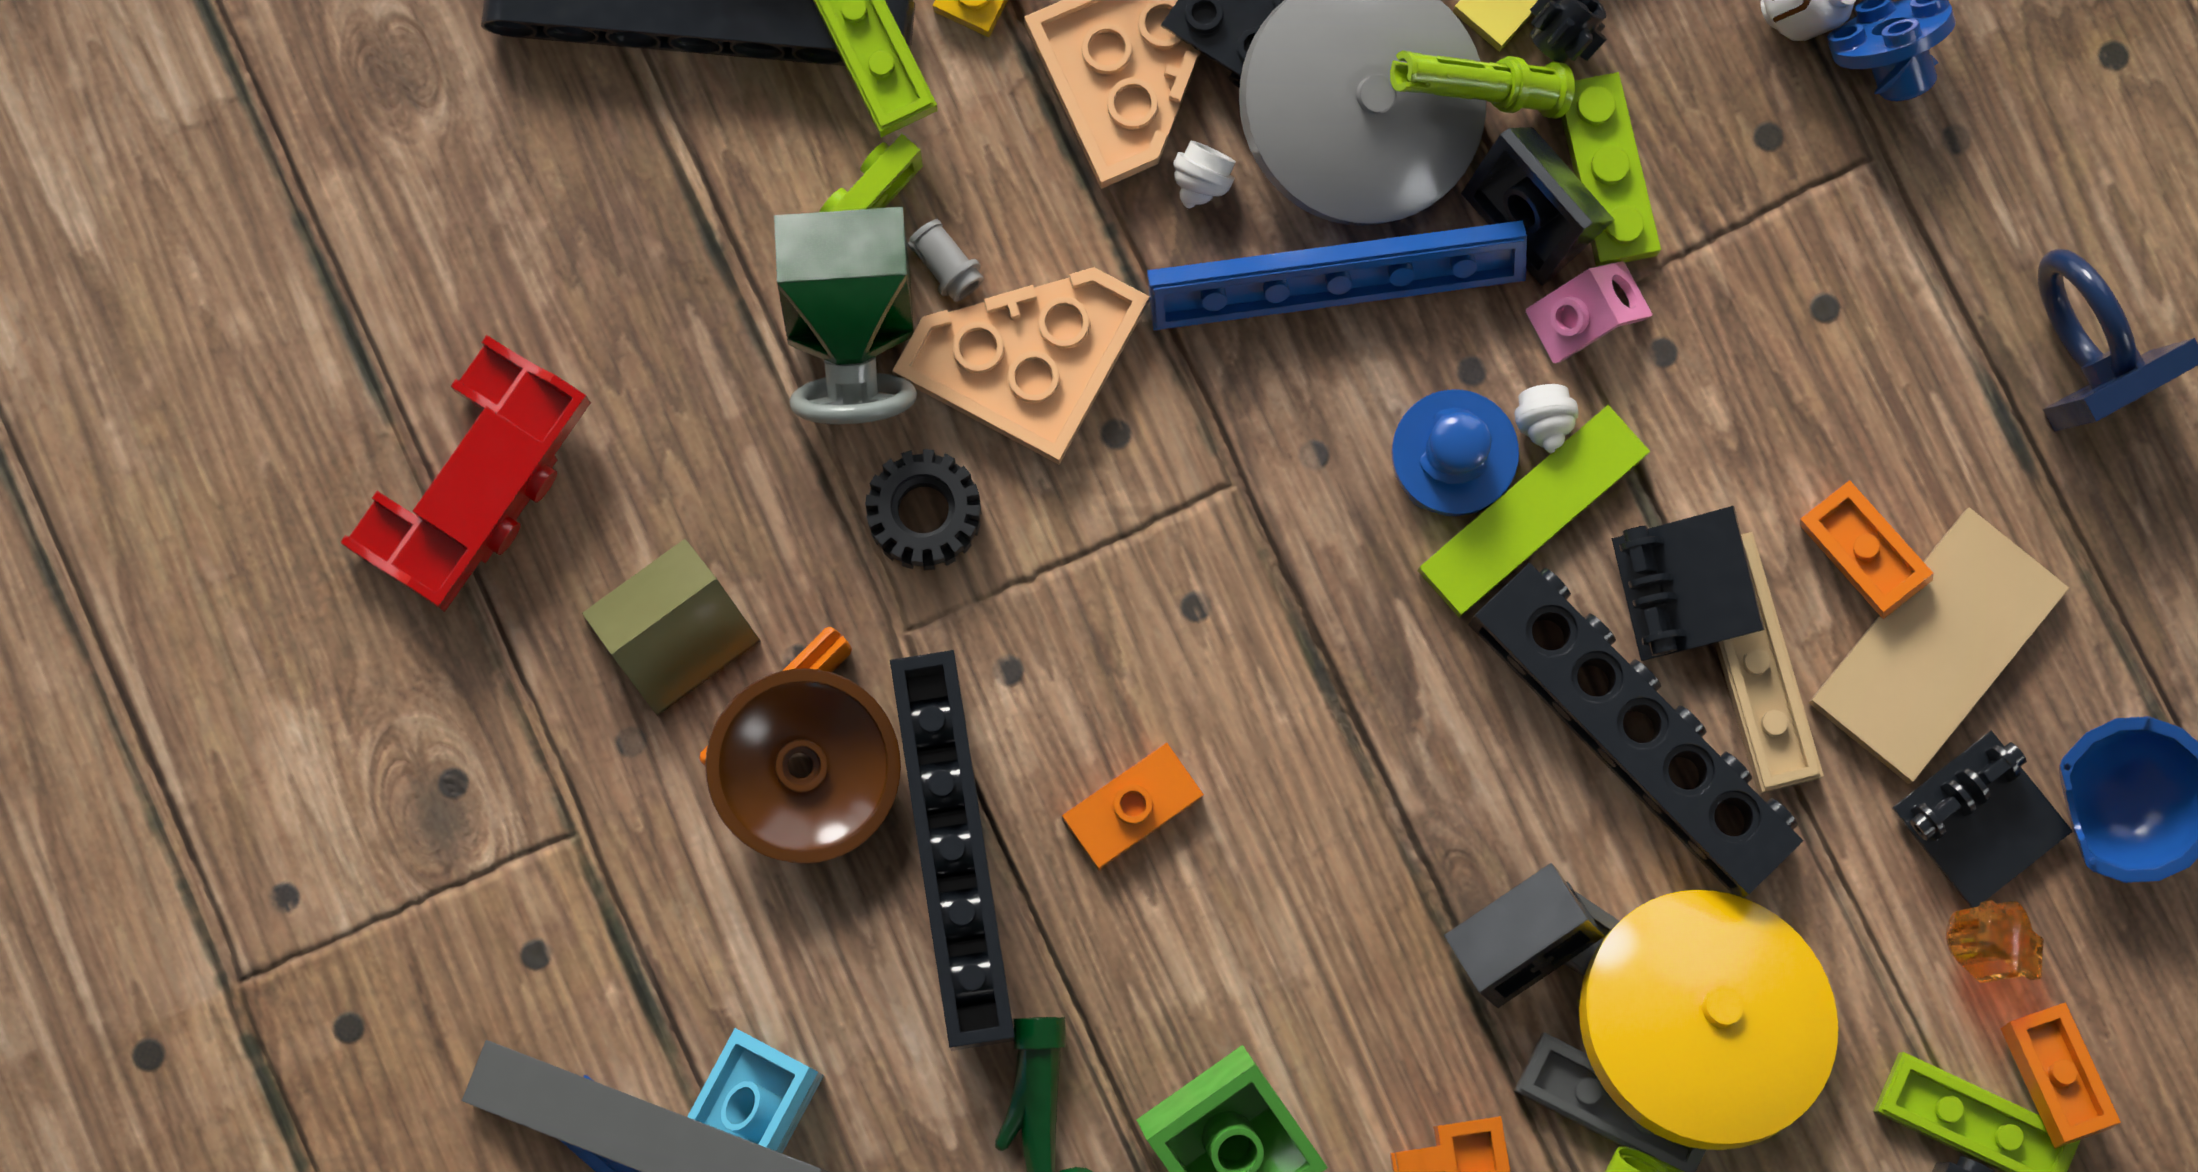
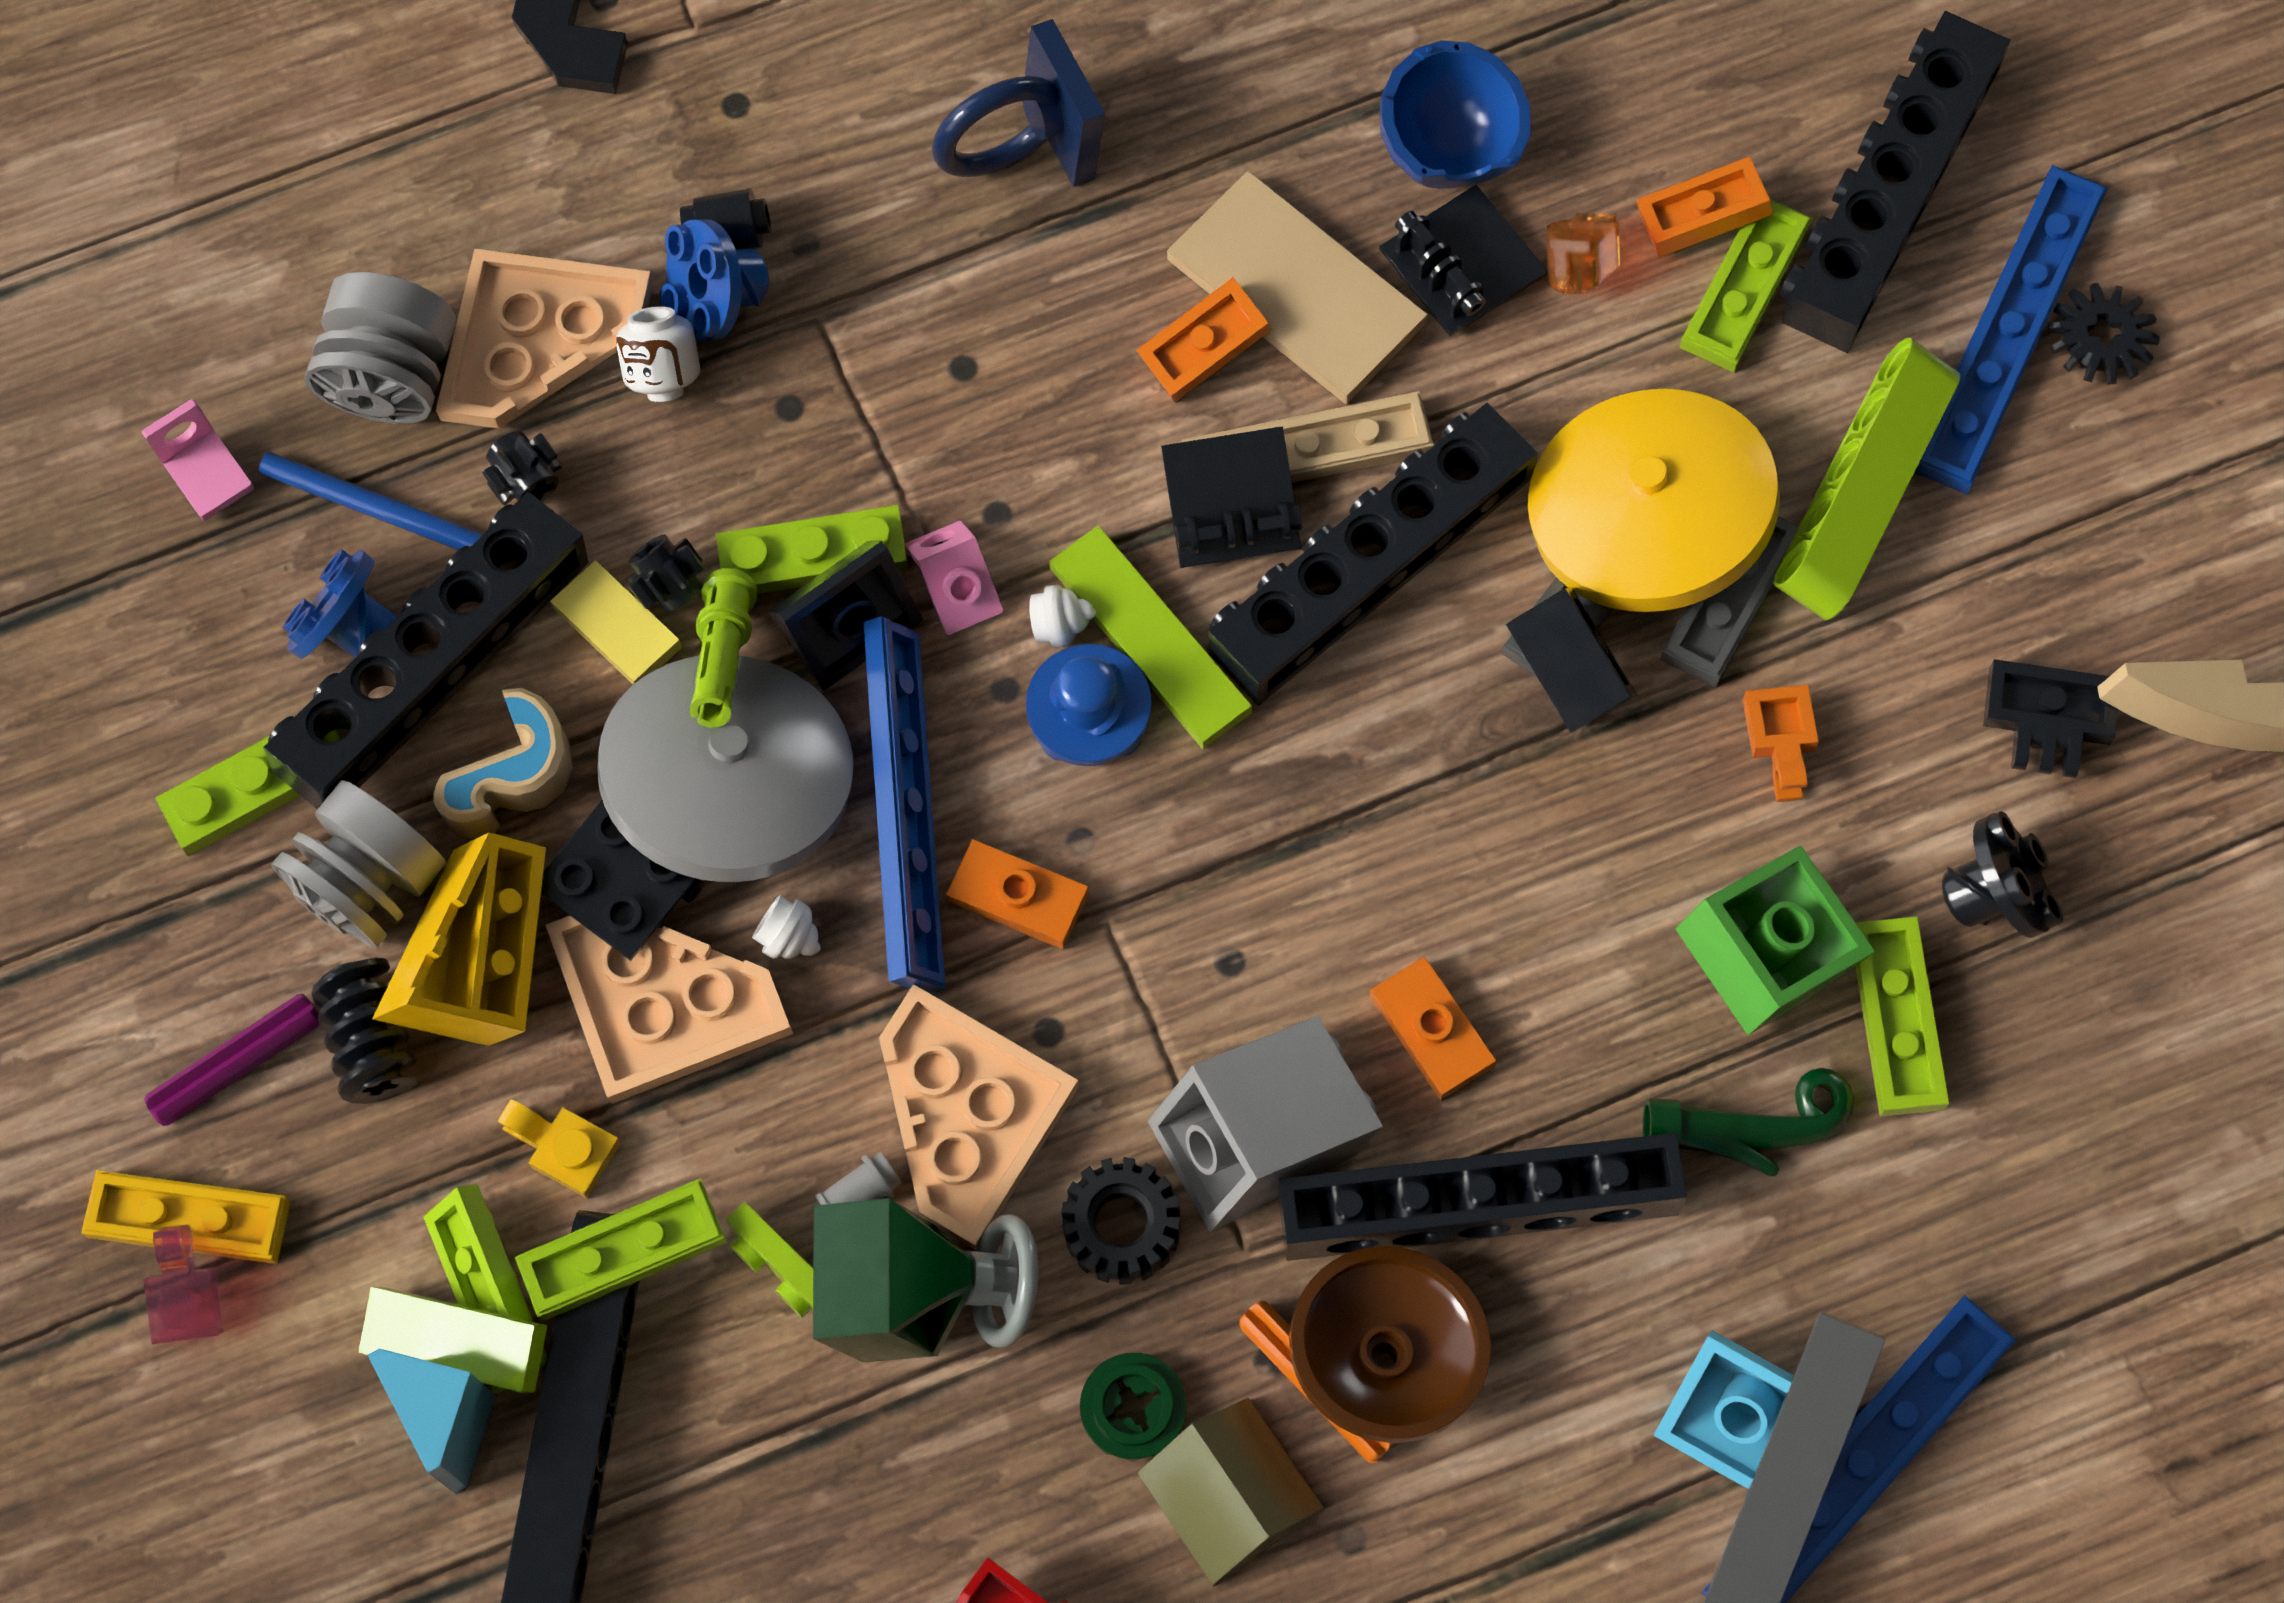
camera: 80 degrees left, 10 degrees down
none -> black brick [680,188,772,249]
none -> orange plate [946,839,1089,950]
none -> dark green gear [1080,1353,1187,1462]
none -> light grey slope [1147,1016,1383,1233]

